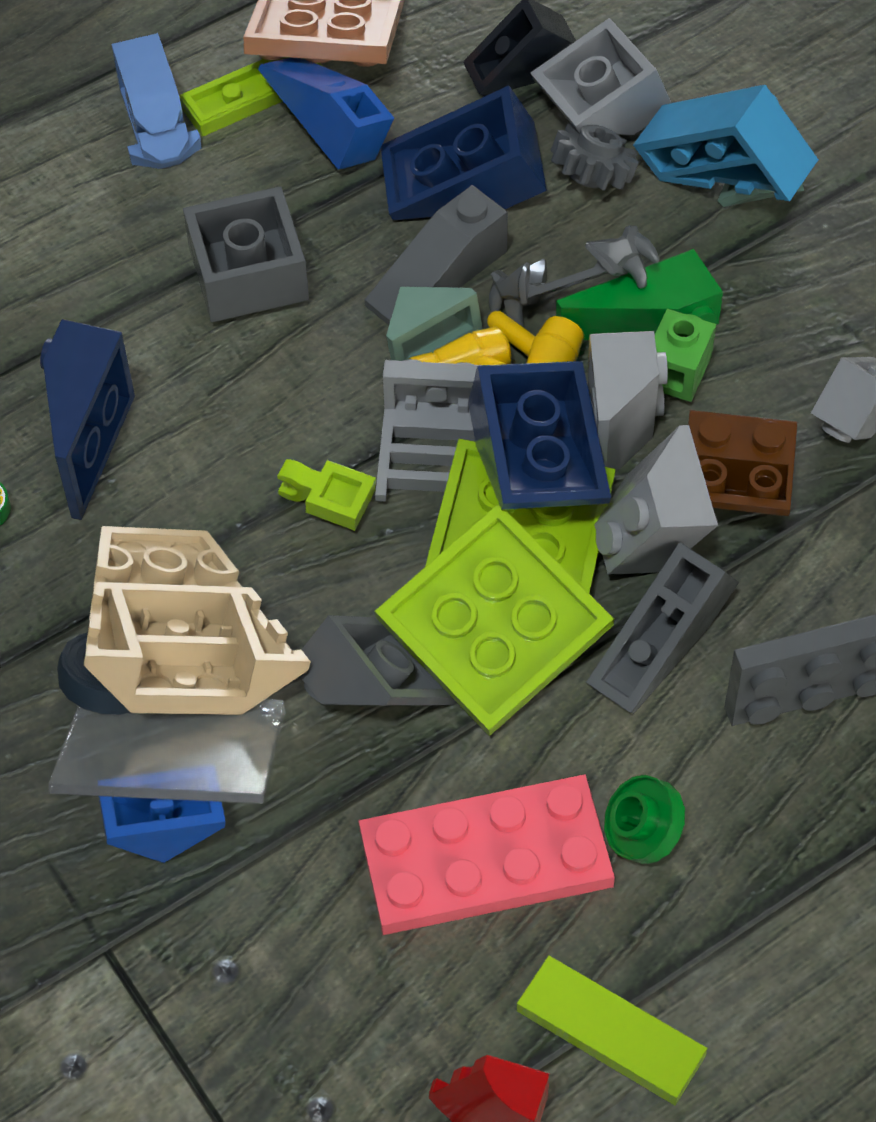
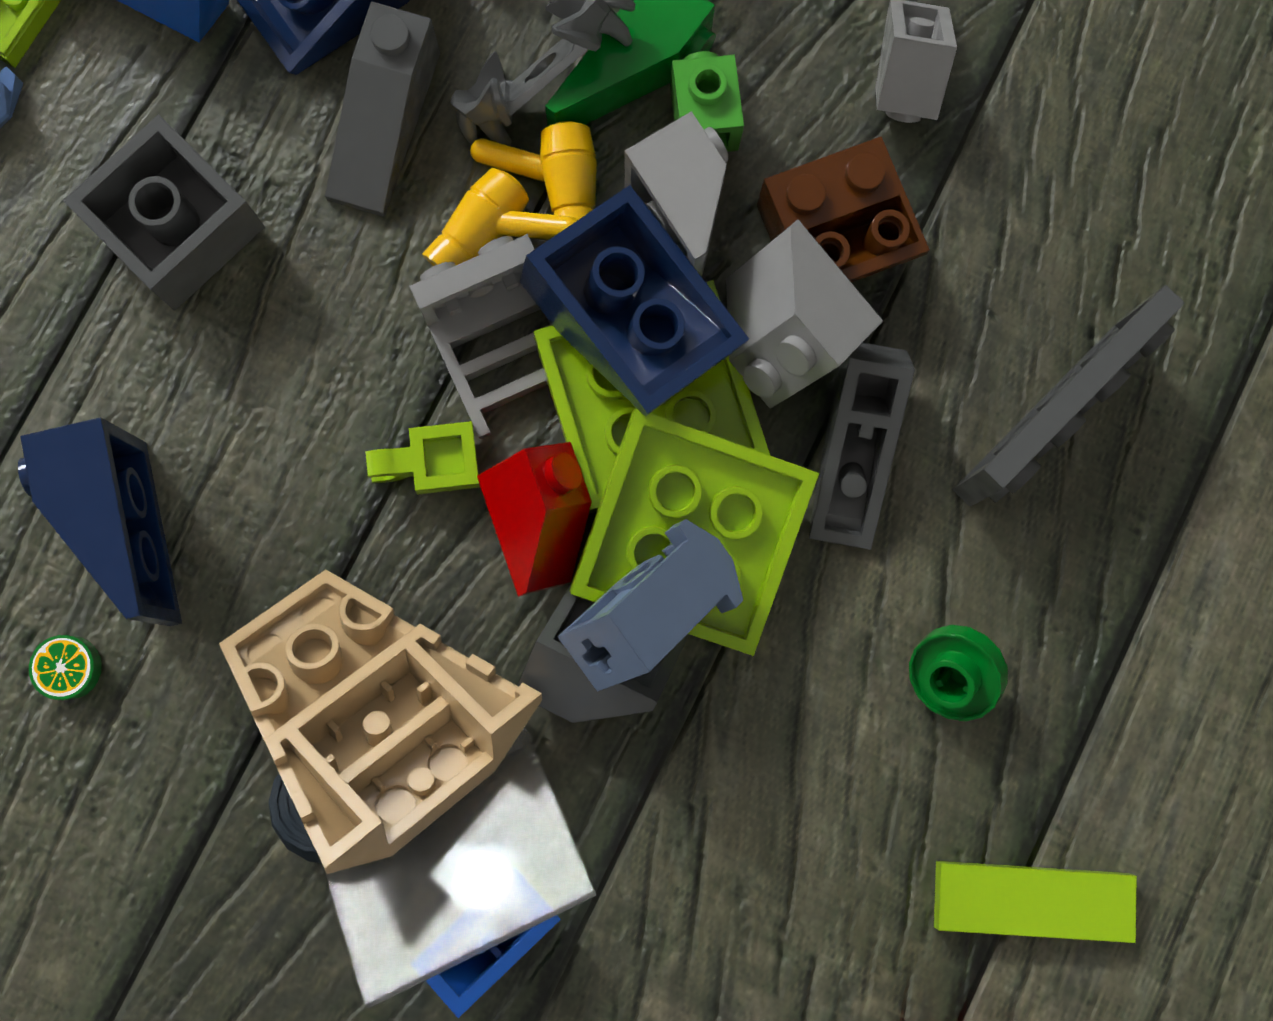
camera: 35 degrees left, 25 degrees up
coral plate [359,774,615,935] -> none
sand green slope [386,287,483,361] -> none
none -> red slope [477,442,592,597]
none -> sand blue piece [558,519,743,692]

